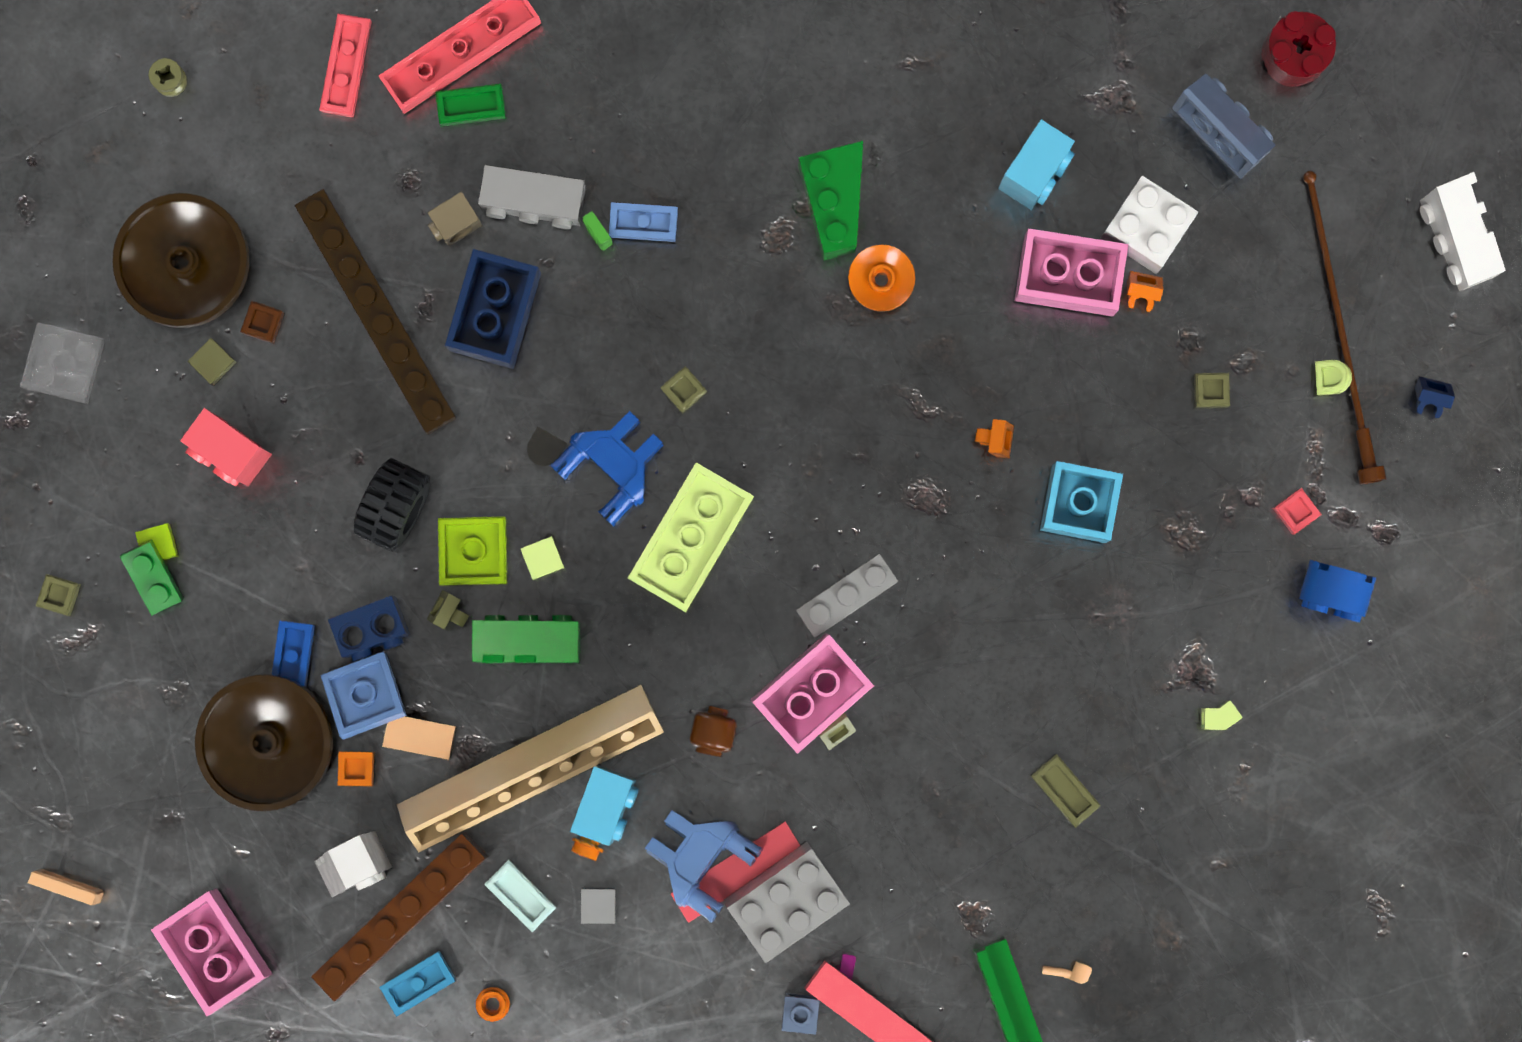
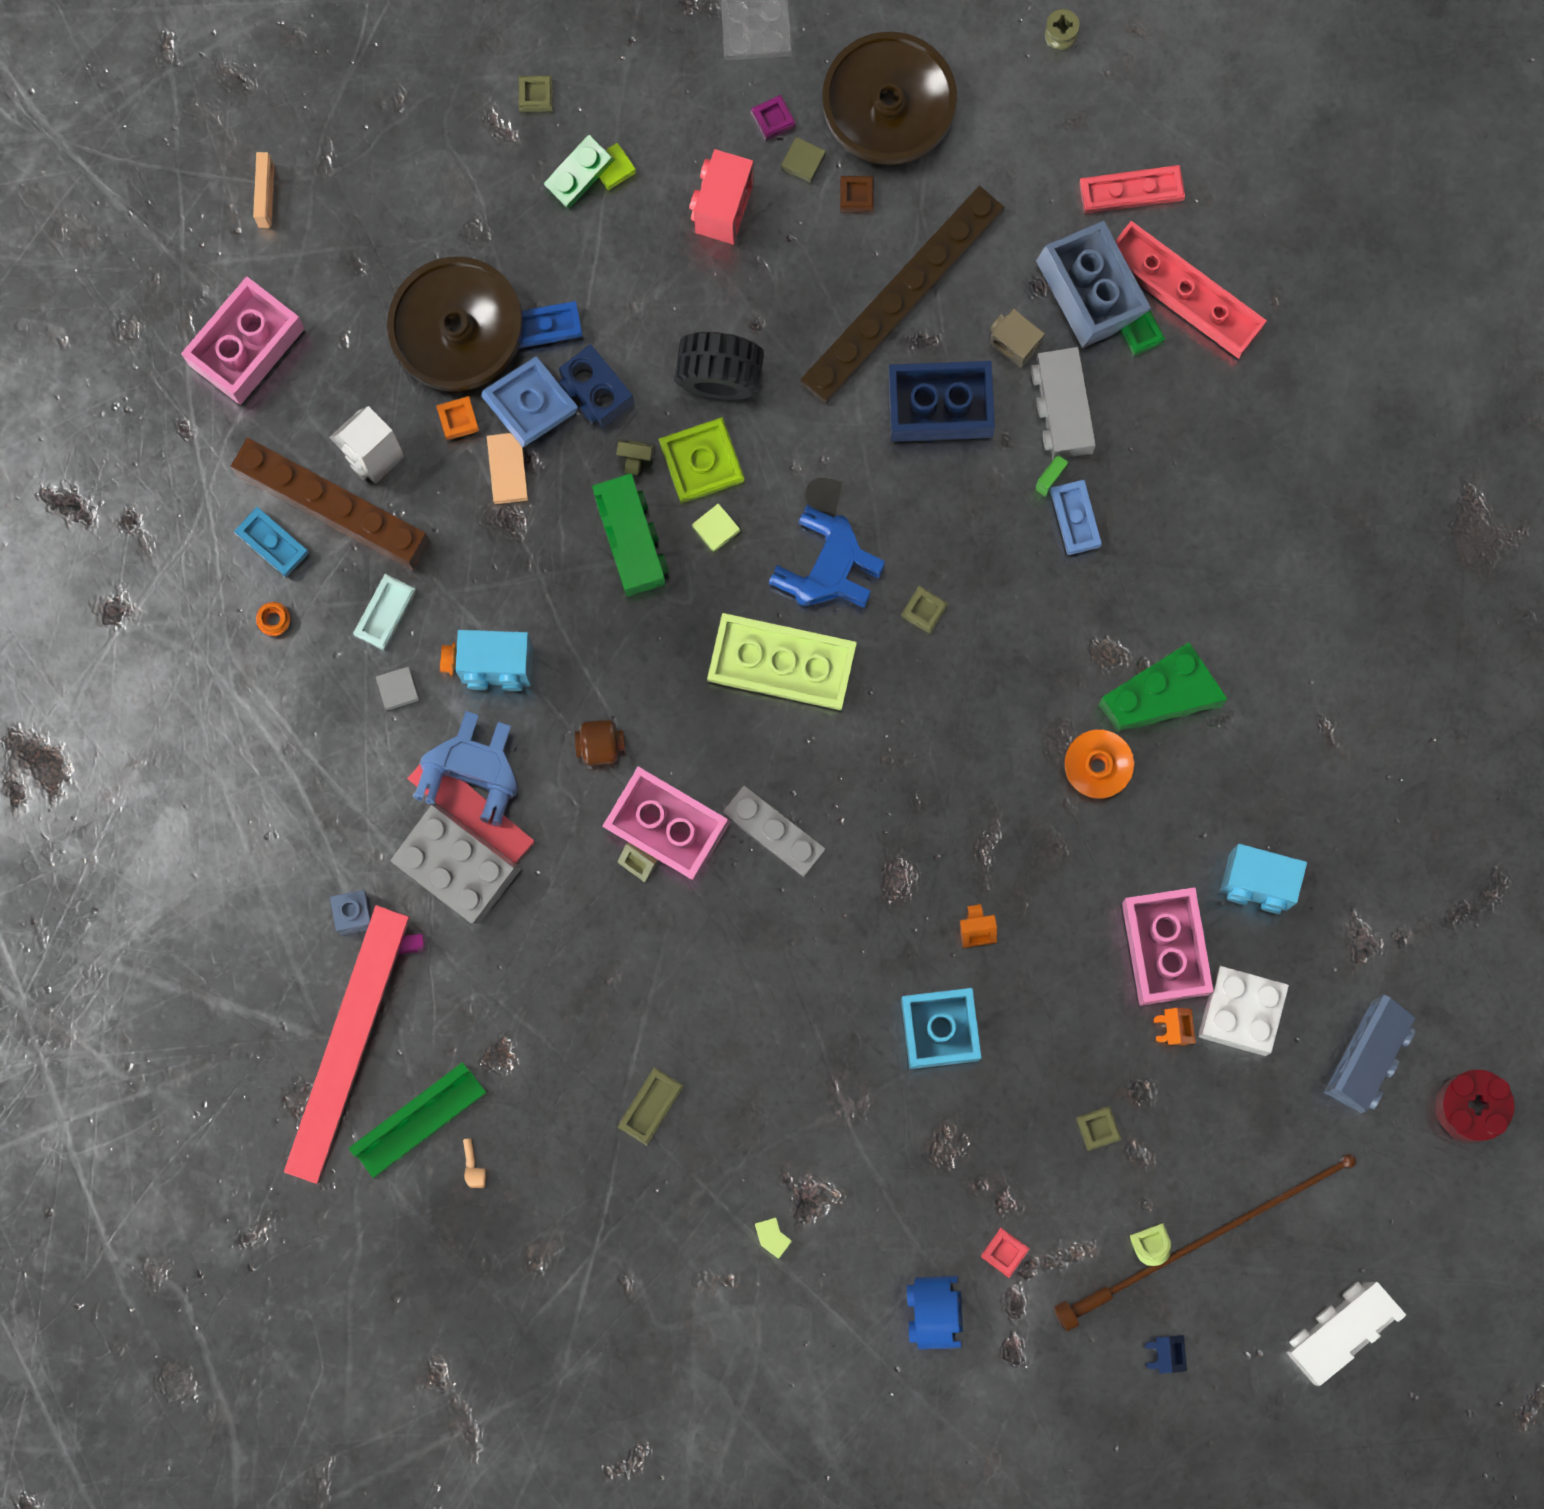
camera: 75 degrees right, 5 degrees down
tan brick [396,685,664,853] -> none
none -> magenta tile [751,95,796,141]
none -> sand blue slope [1036,221,1151,348]

